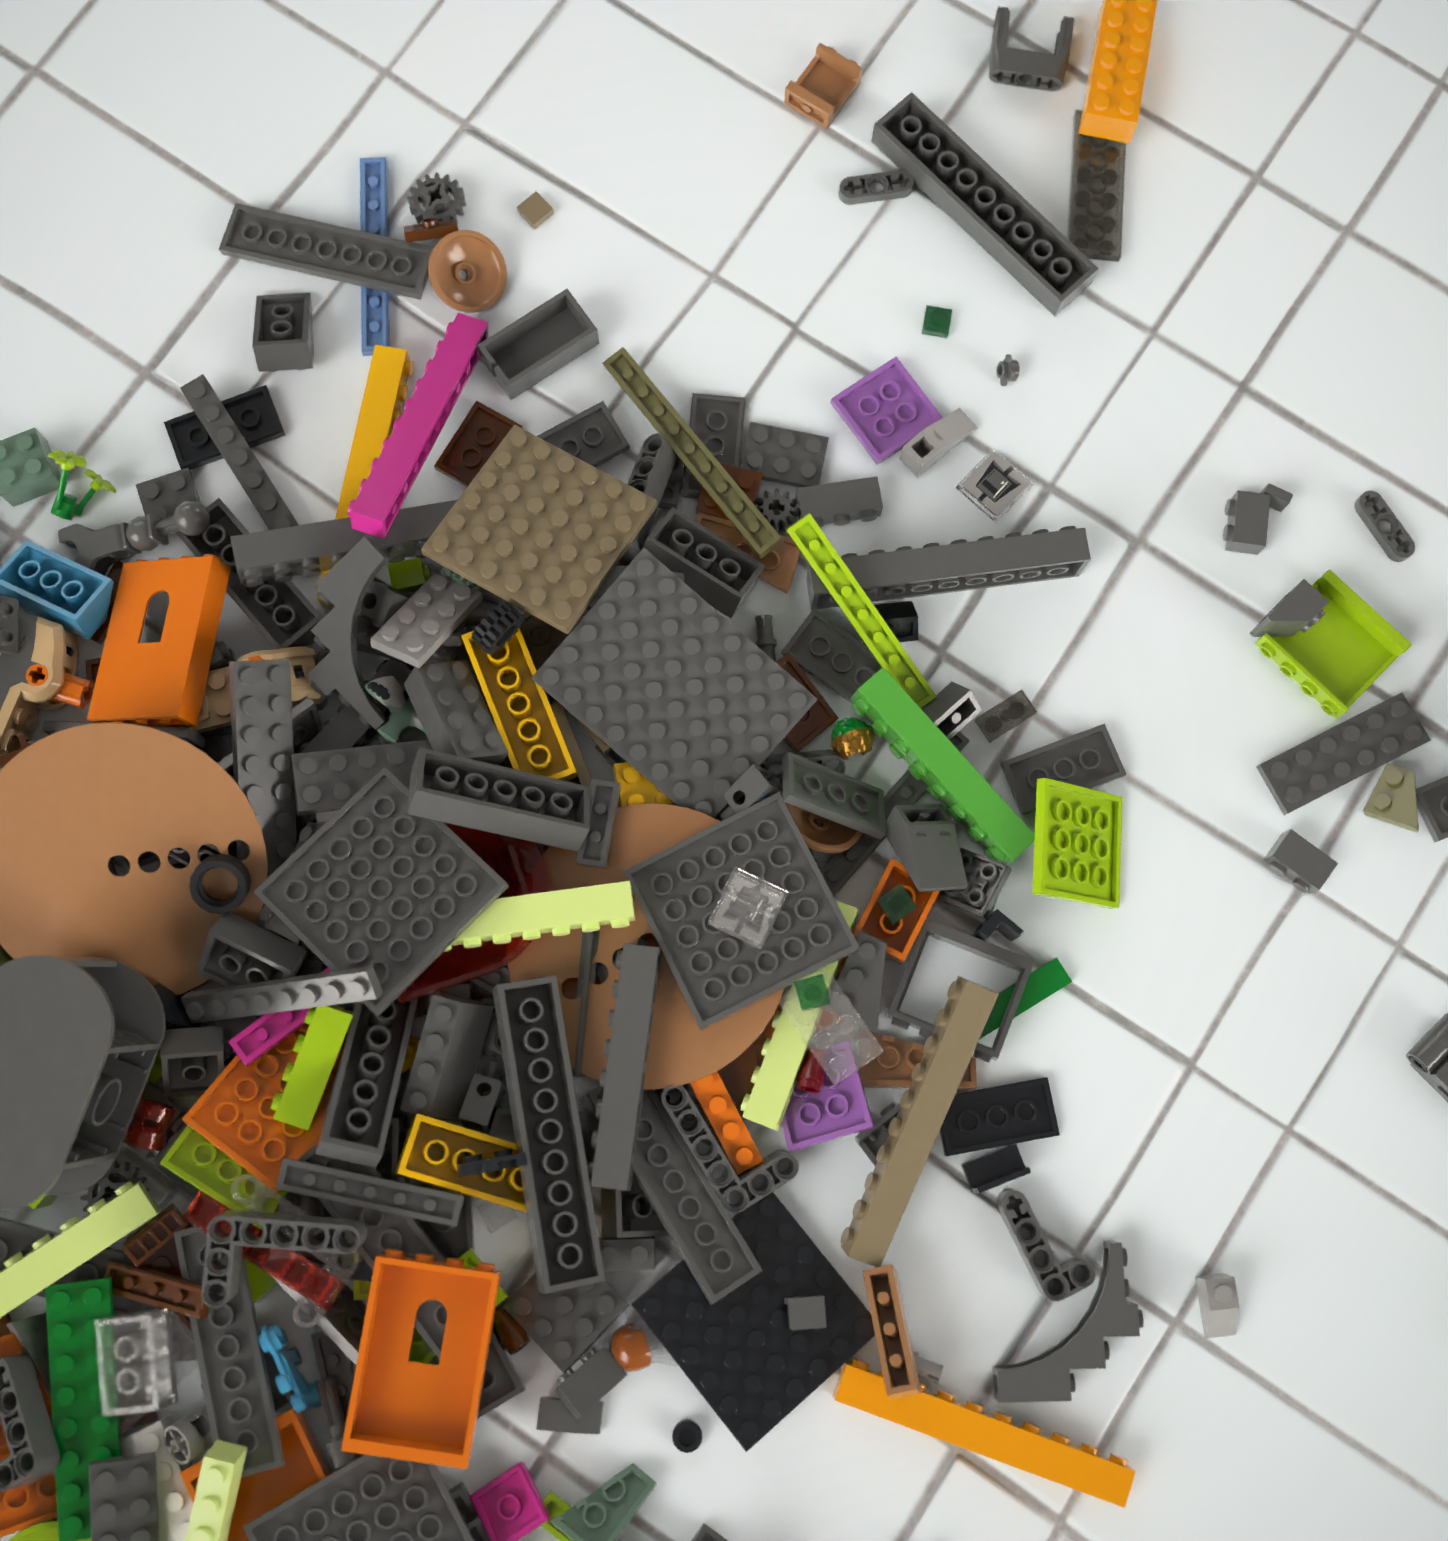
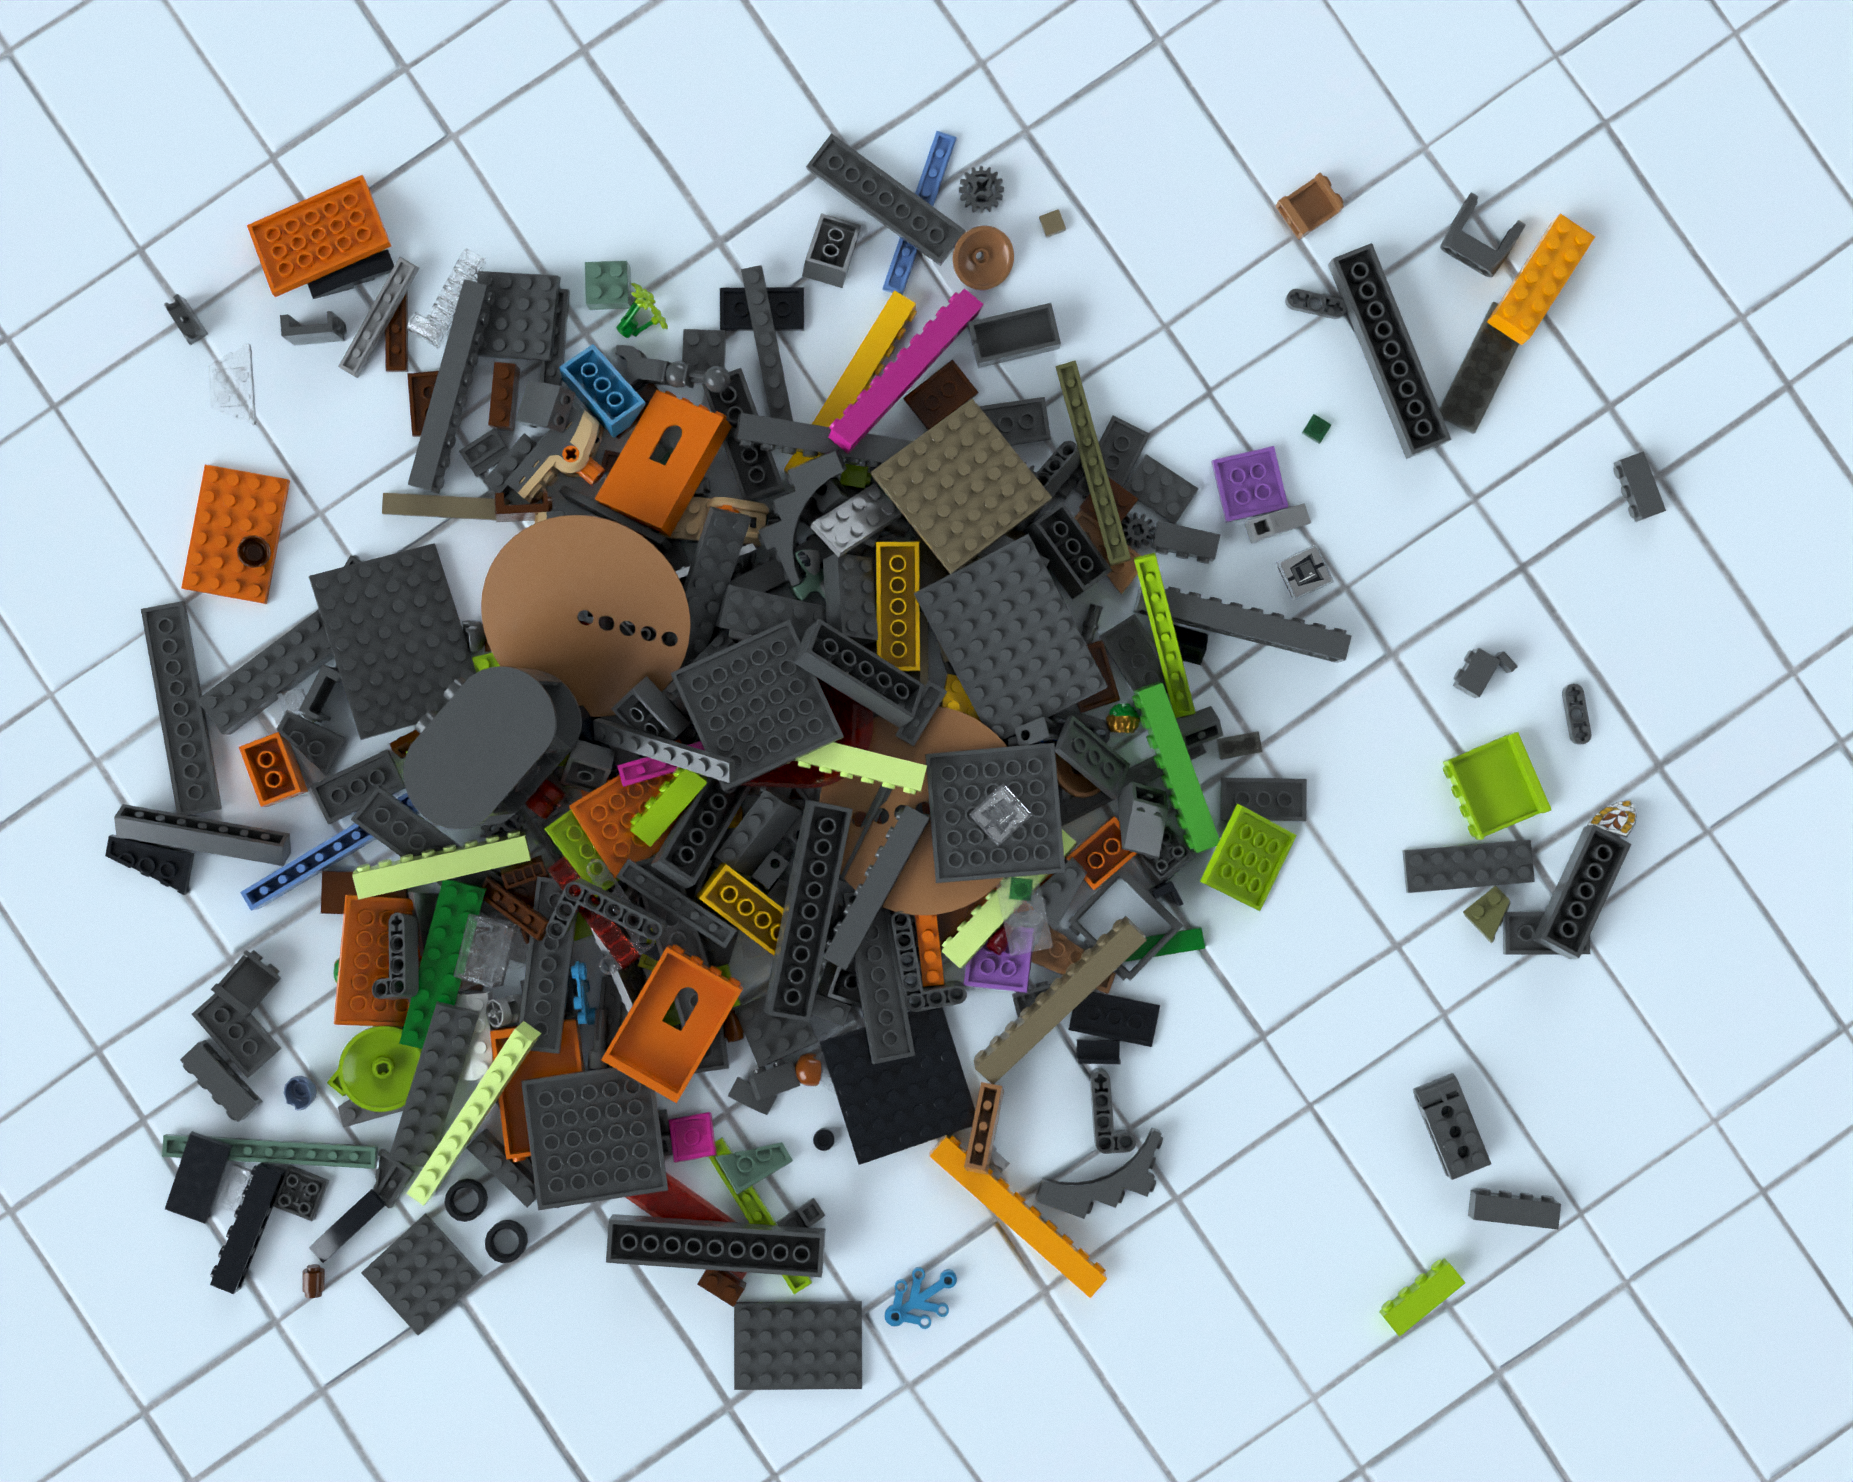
camera: 25 degrees right, 10 degrees up
black tyre [189,854,251,914] -> none
reddish brown plate [404,218,458,243] -> none
black wing [457,1148,527,1177] -> none
black tyre [471,601,525,655] -> none
dark grey panel [784,1295,826,1330] -> none
clear green plate [876,883,917,925] -> none
dark grey plate [996,354,1020,386] -> none
light grey slope [1195,1273,1240,1339] -> none
dark grey slope [1250,579,1330,637] -> none
dark grey brick [1263,829,1338,894] -> none
none -> dark grey brick [1613,451,1666,522]

